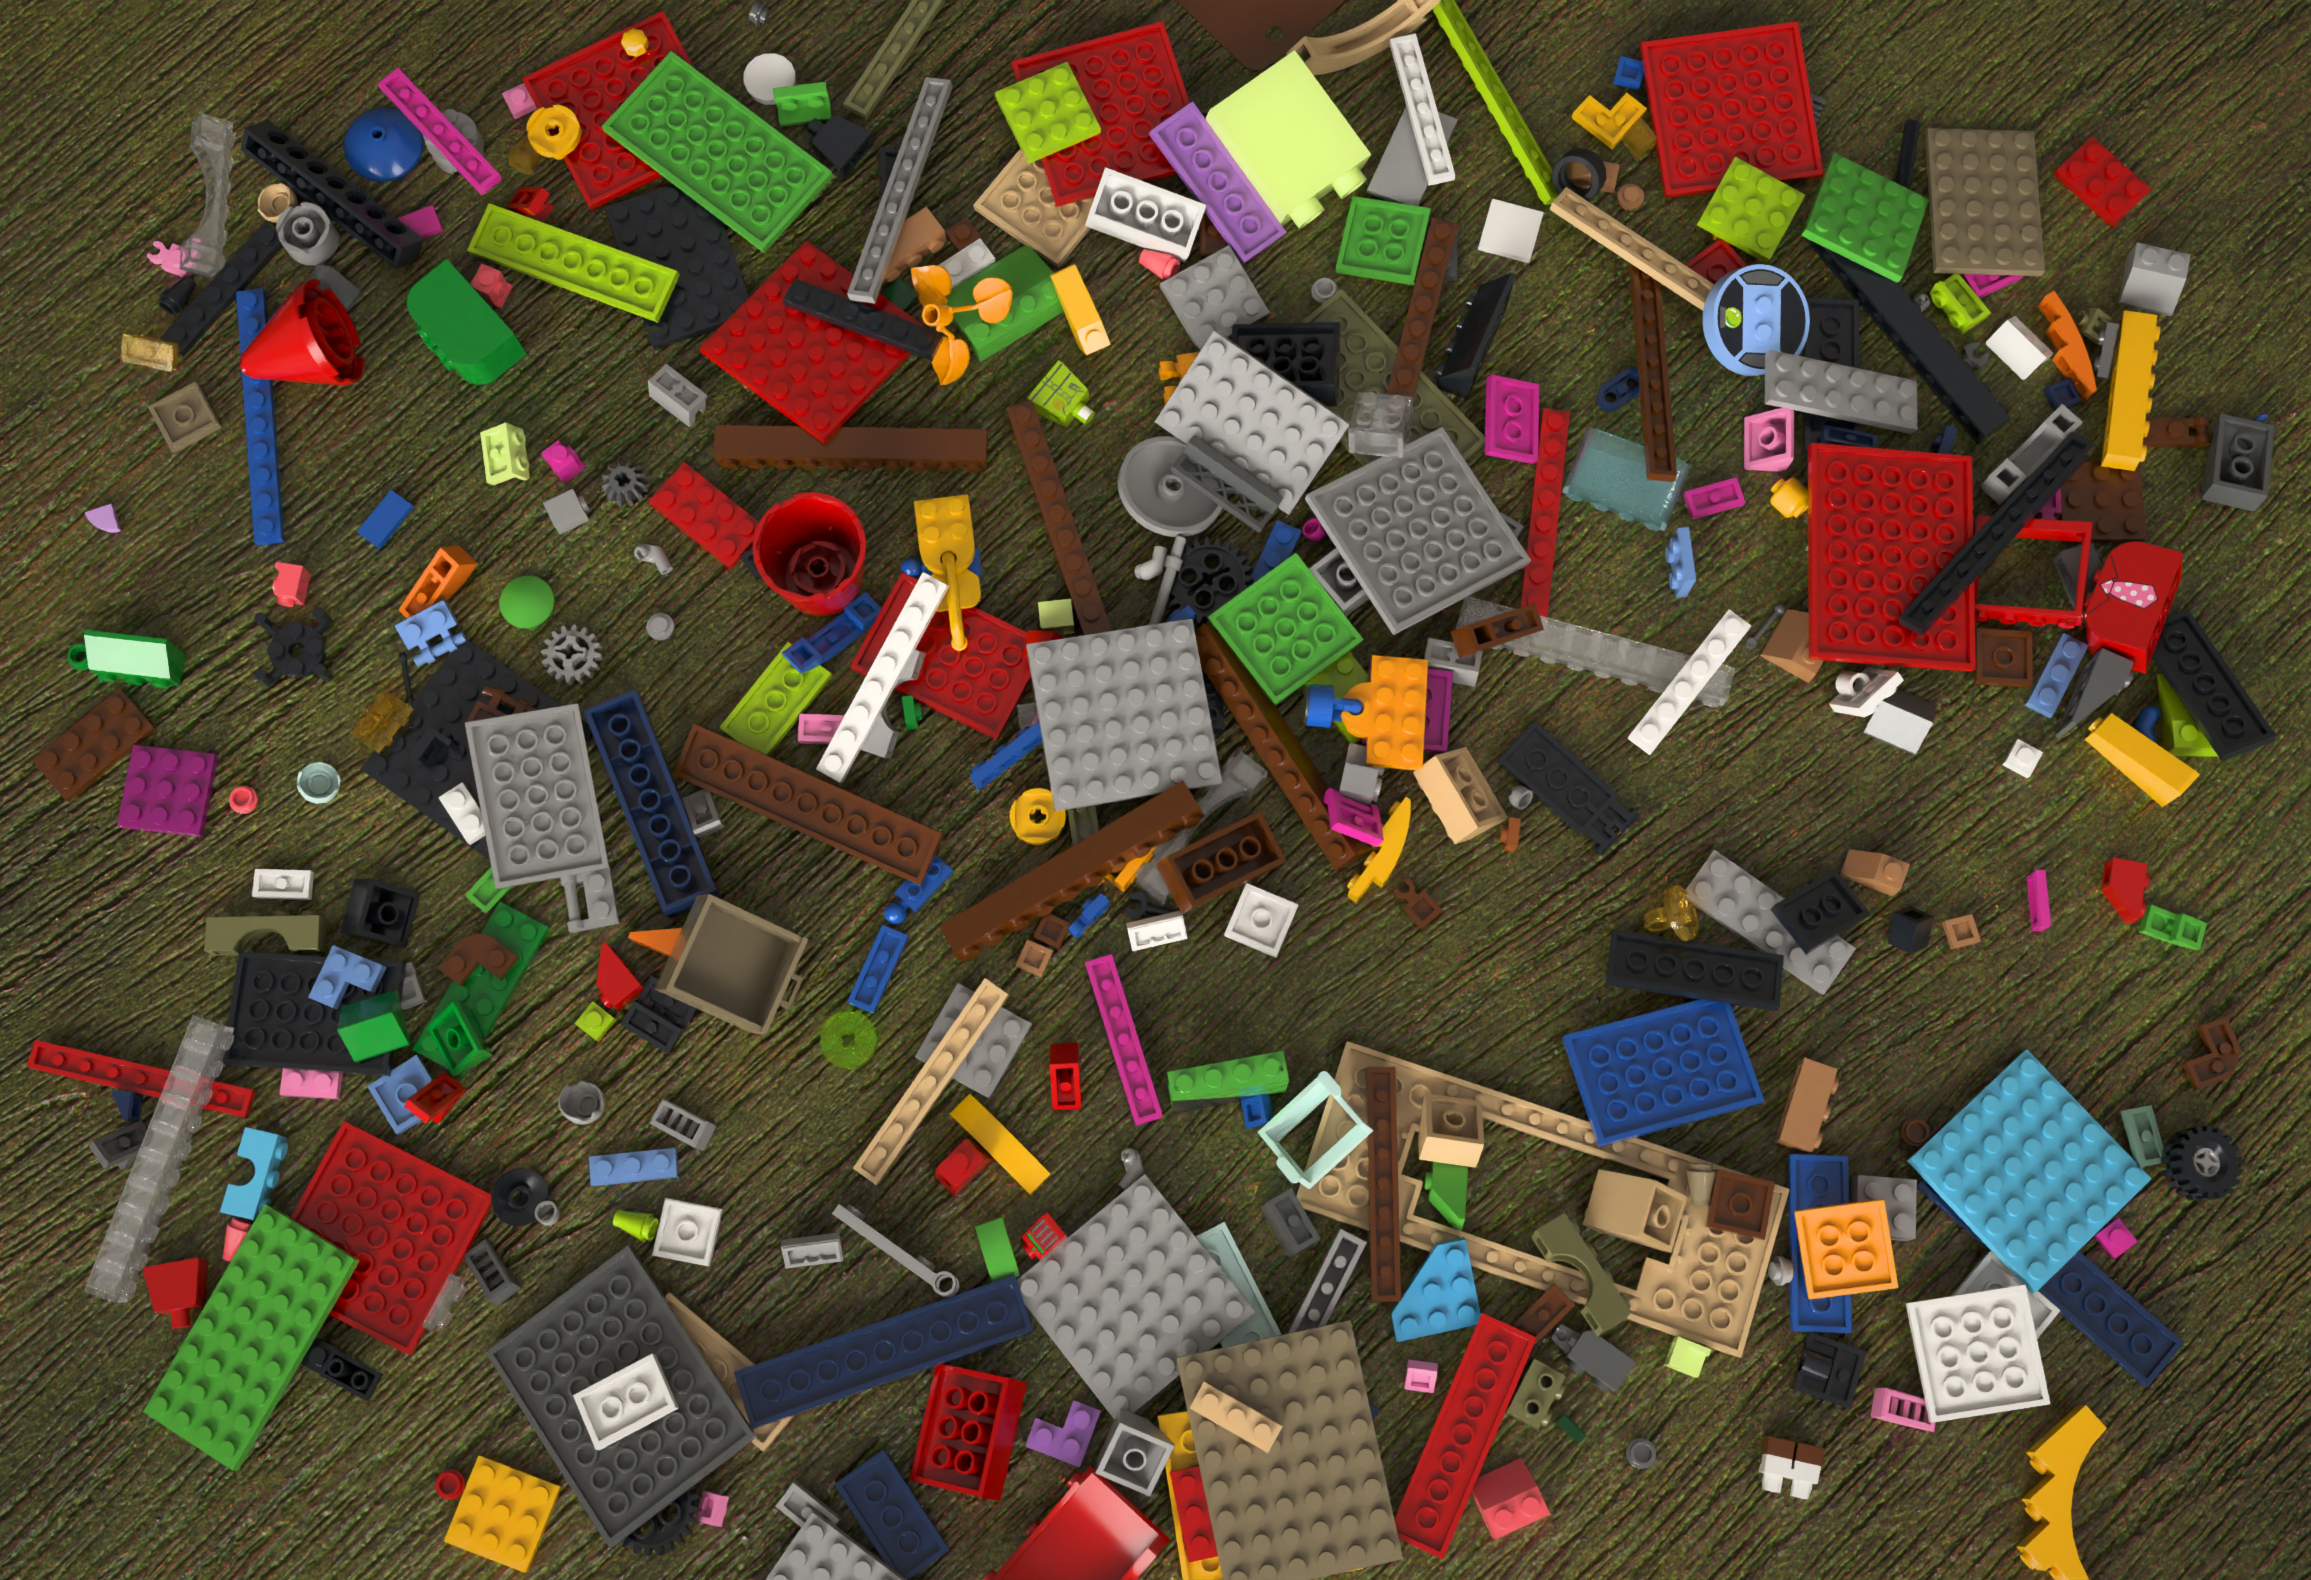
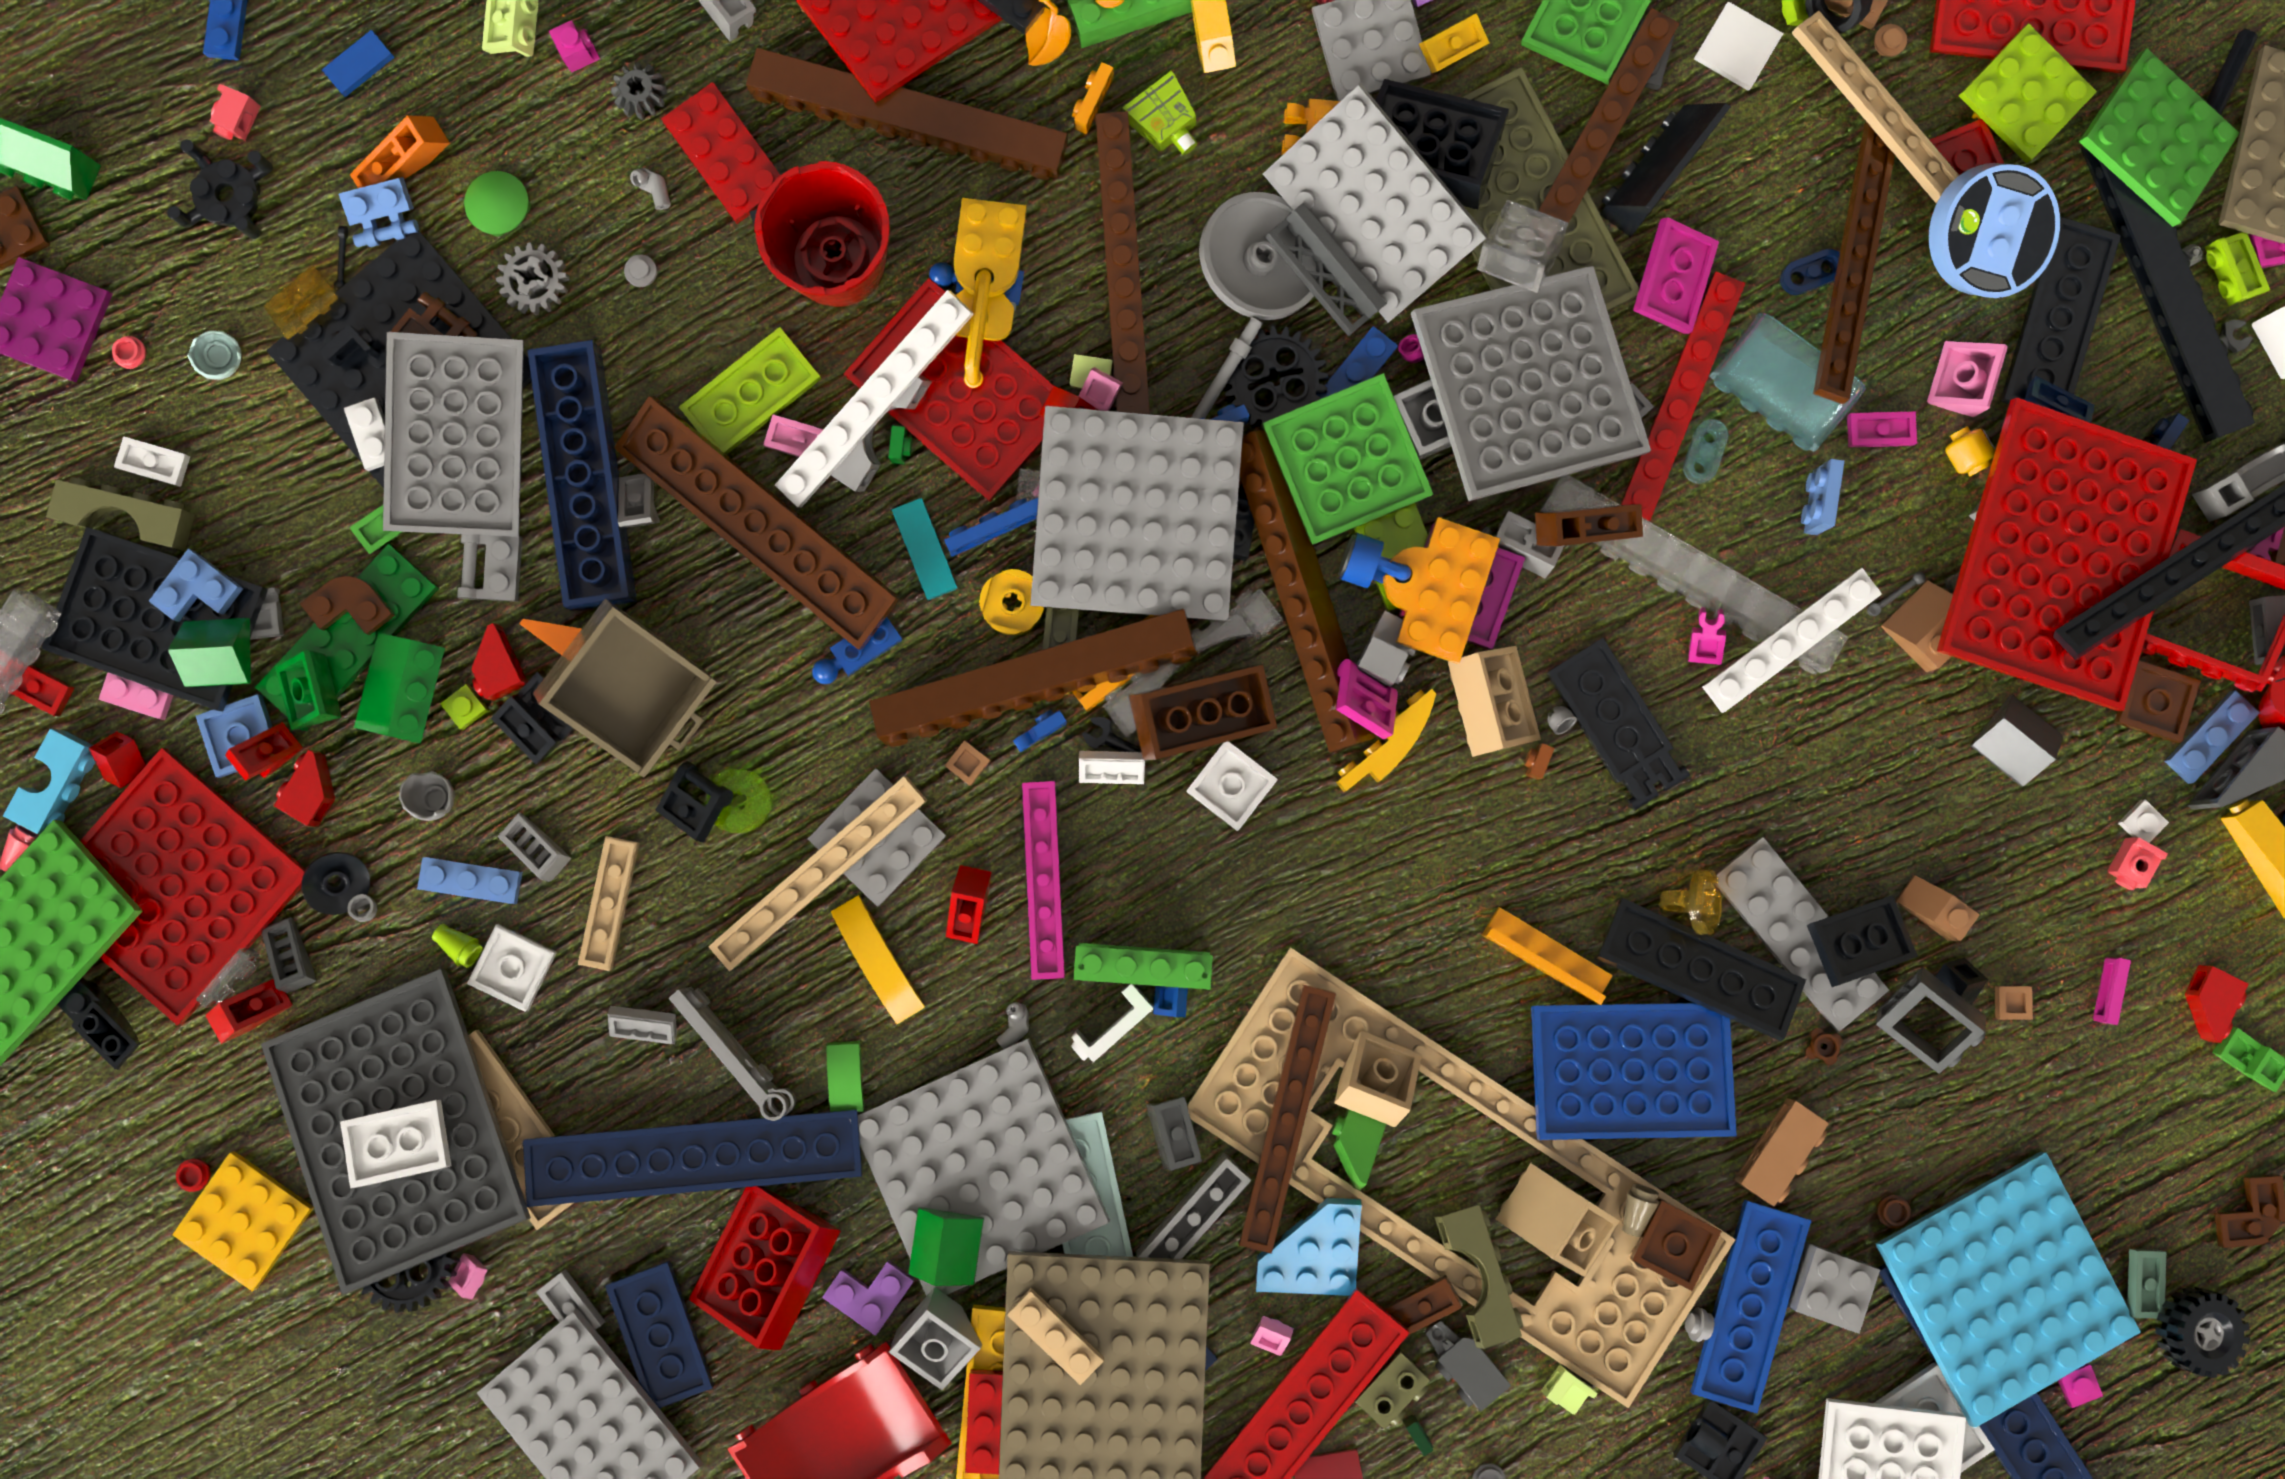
camera: 15 degrees right, 10 degrees up
black slope [340,878,420,948] -> none
light grey brick [543,489,590,535] -> none
blue slope [782,592,882,674] -> none
blue plate [847,925,909,1014] -> none
red torso [935,1138,994,1198] -> none
red slope [1022,1212,1067,1260] -> none
reddish brown plate [1033,913,1071,950] -> none
white arm [1134,546,1168,580] -> none
light aqua piece [1258,1071,1373,1189] -> none
light grey plate [1311,278,1338,304] -> none
reddish brown plate [1393,878,1443,930] -> none
light grey plate [1765,350,1918,434] -> none
light orange plate [1794,1198,1898,1299] -> none
white plate [1829,667,1904,717] -> none
none -> red panel [89,731,146,788]
none -> red slope [205,979,293,1044]
none -> red slope [274,750,335,827]
none -> green slope [354,633,445,744]
none -> tan tile [578,836,640,971]
none -> black plate [656,761,733,843]
none -> teal tile [892,498,958,601]
none -> green slope [908,1207,984,1286]
none -> white panel [1071,984,1154,1062]
none -> light orange plate [1072,62,1114,135]
none -> bright pink plate [1079,367,1123,411]
none -> yellow plate [1419,13,1489,73]
none -> light orange fence [1482,907,1613,1005]
none -> clear light blue plate [1683,419,1729,484]
none -> dark pink plate [1688,607,1726,665]
none -> reddish brown plate [1805,1028,1843,1065]
none -> dark grey window [1876,967,1986,1074]
none -> coral brick [2107,837,2168,890]

